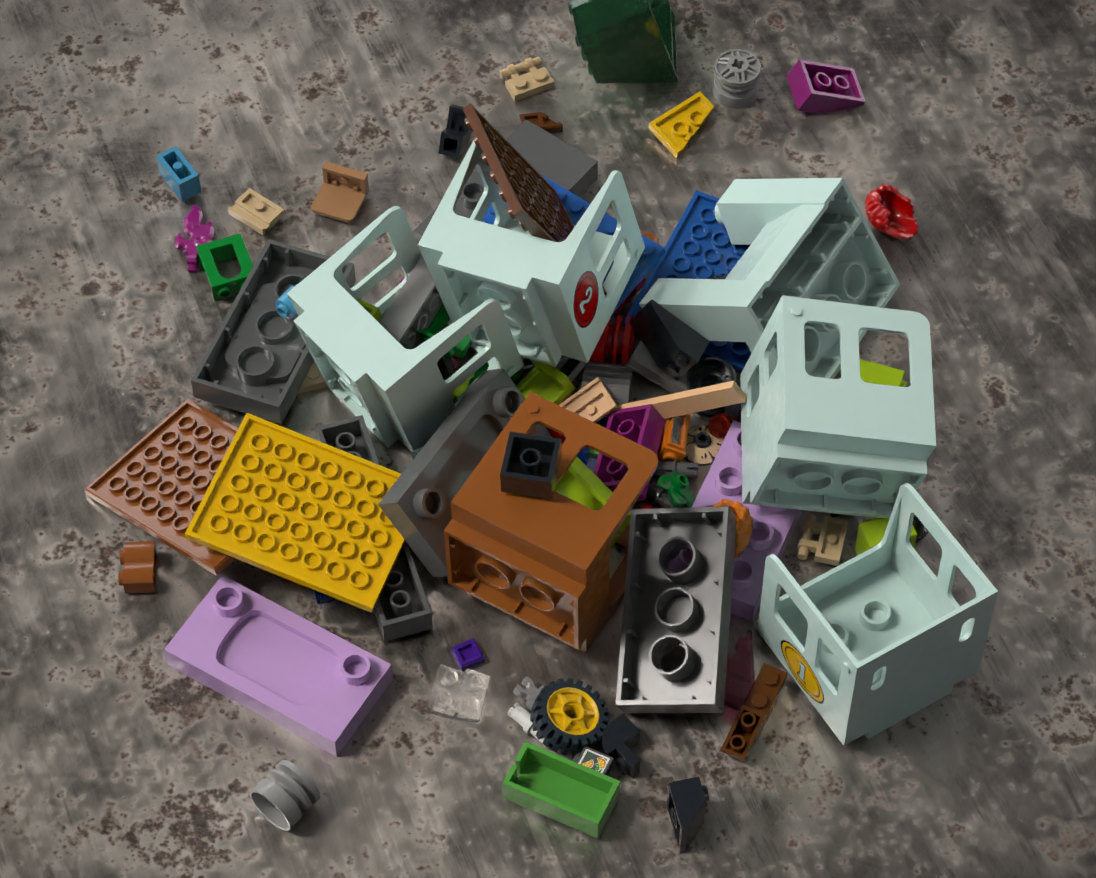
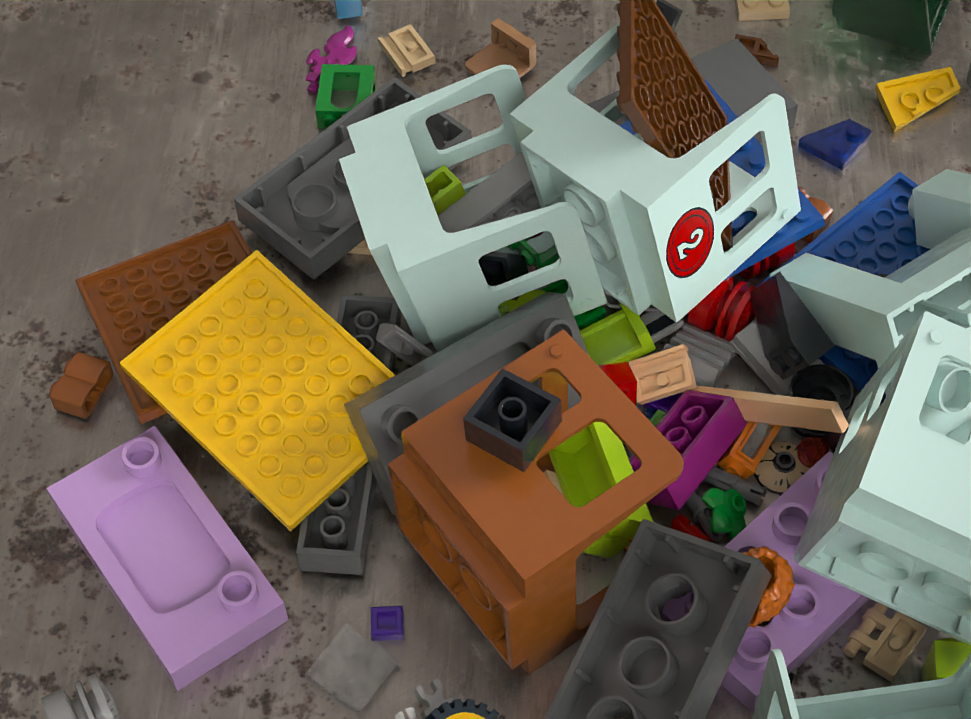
camera: 25 degrees right, 0 degrees up
none -> light grey slope [376,323,435,366]
none -> clear blue wing [798,119,873,171]

